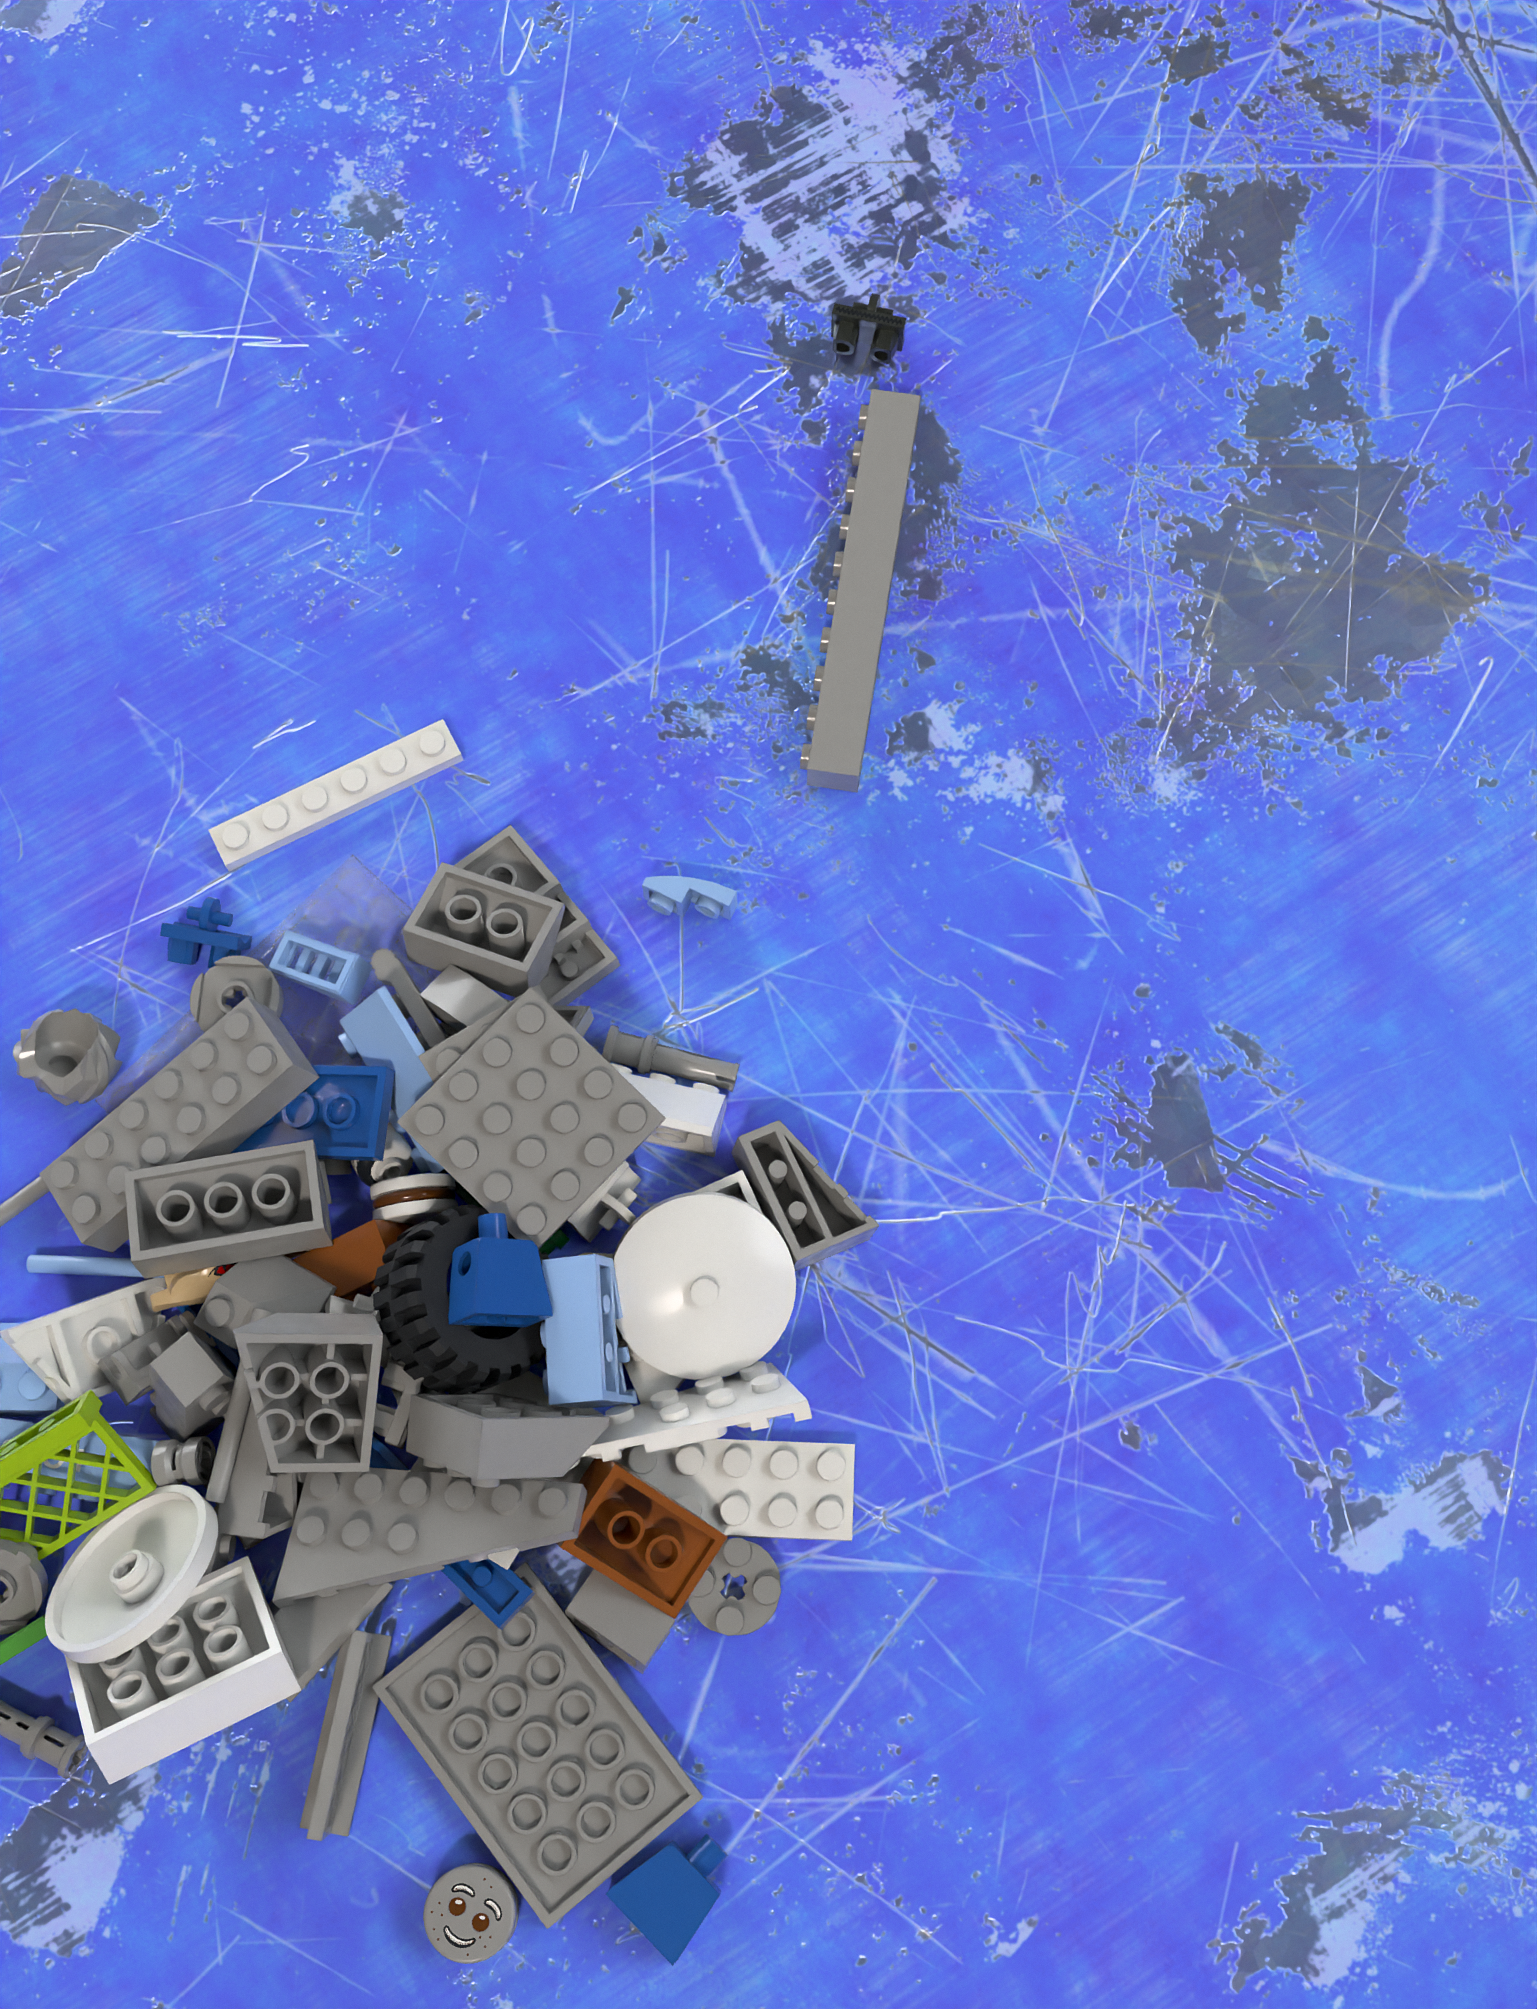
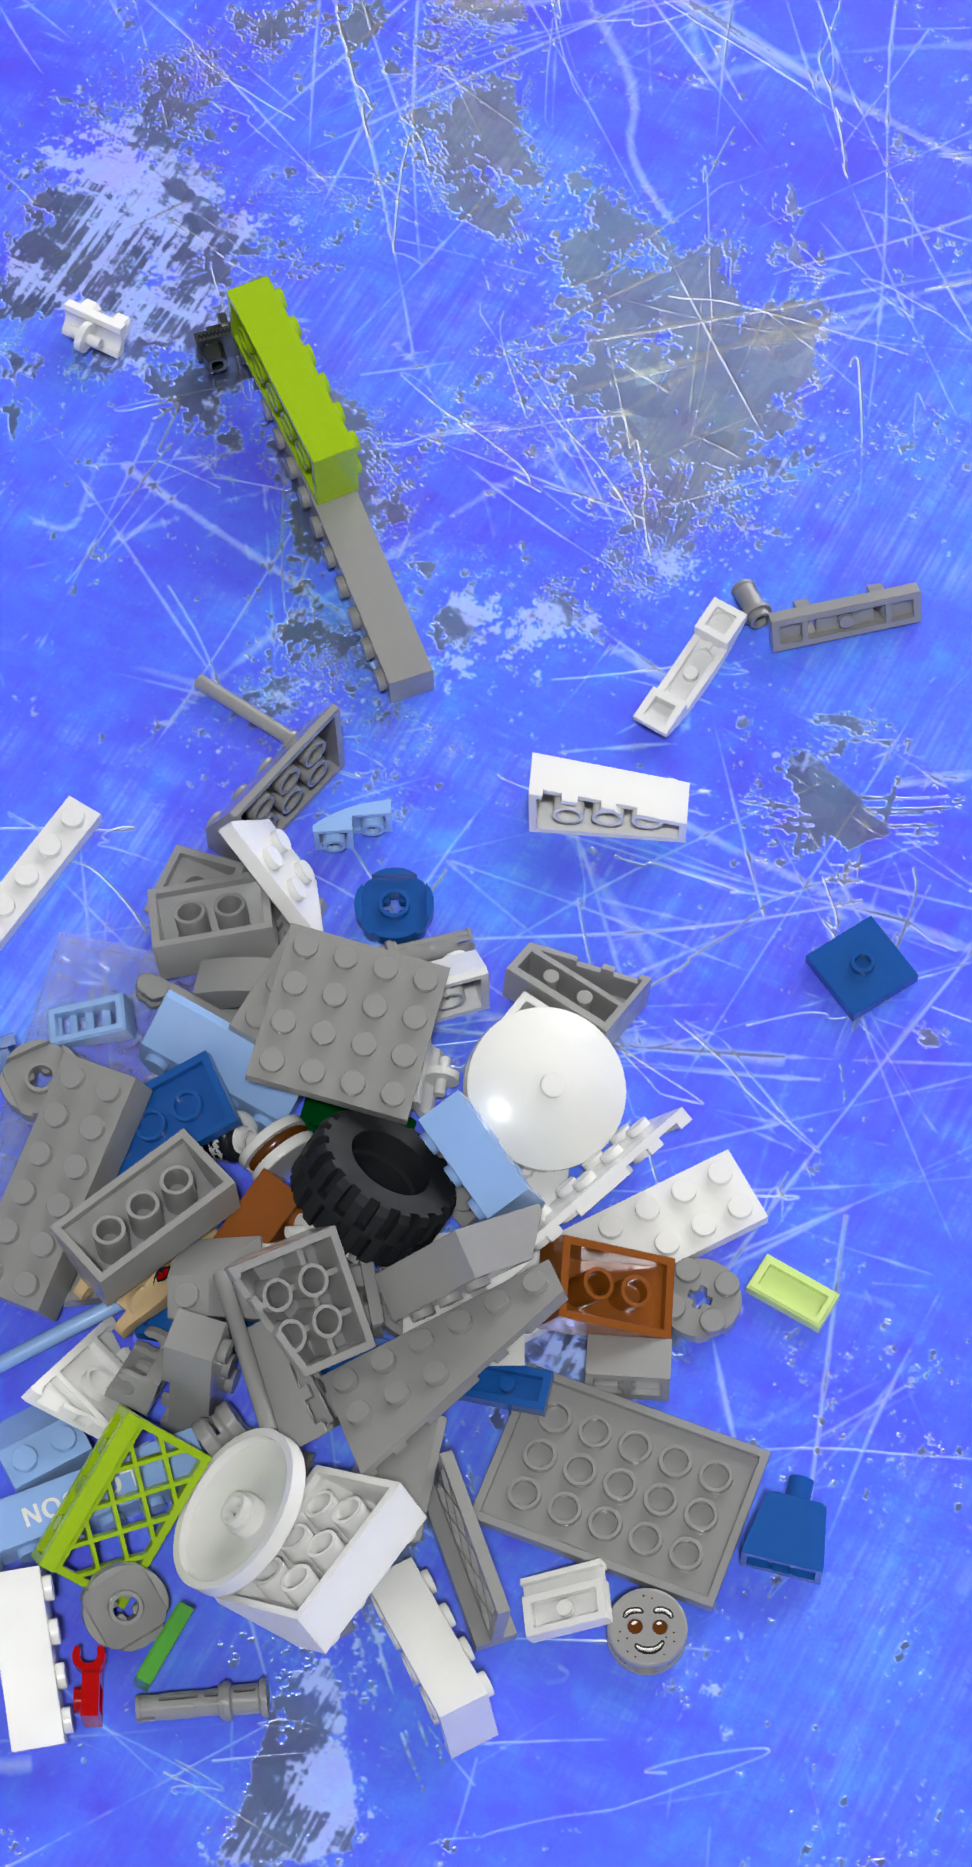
camera: 30 degrees left, 10 degrees down
blue torso [448,1213,553,1327] -> none
none -> white hips [61,299,131,359]
none -> light grey bar [194,674,292,743]
none -> light grey slope [205,703,345,862]
none -> white wing [218,819,324,932]
none -> lime brick [226,276,363,505]
none -> blue plate [354,867,434,944]
none -> white wedge [369,1557,499,1759]
none -> white plate [520,1558,613,1643]
none -> white wedge [528,752,690,843]
none -> white slope [633,597,747,737]
none -> light grey pin [731,579,772,629]
none -> yellowish green tile [746,1254,840,1333]
none -> light grey hinge [768,582,921,653]
none -> blue plate [805,916,919,1022]

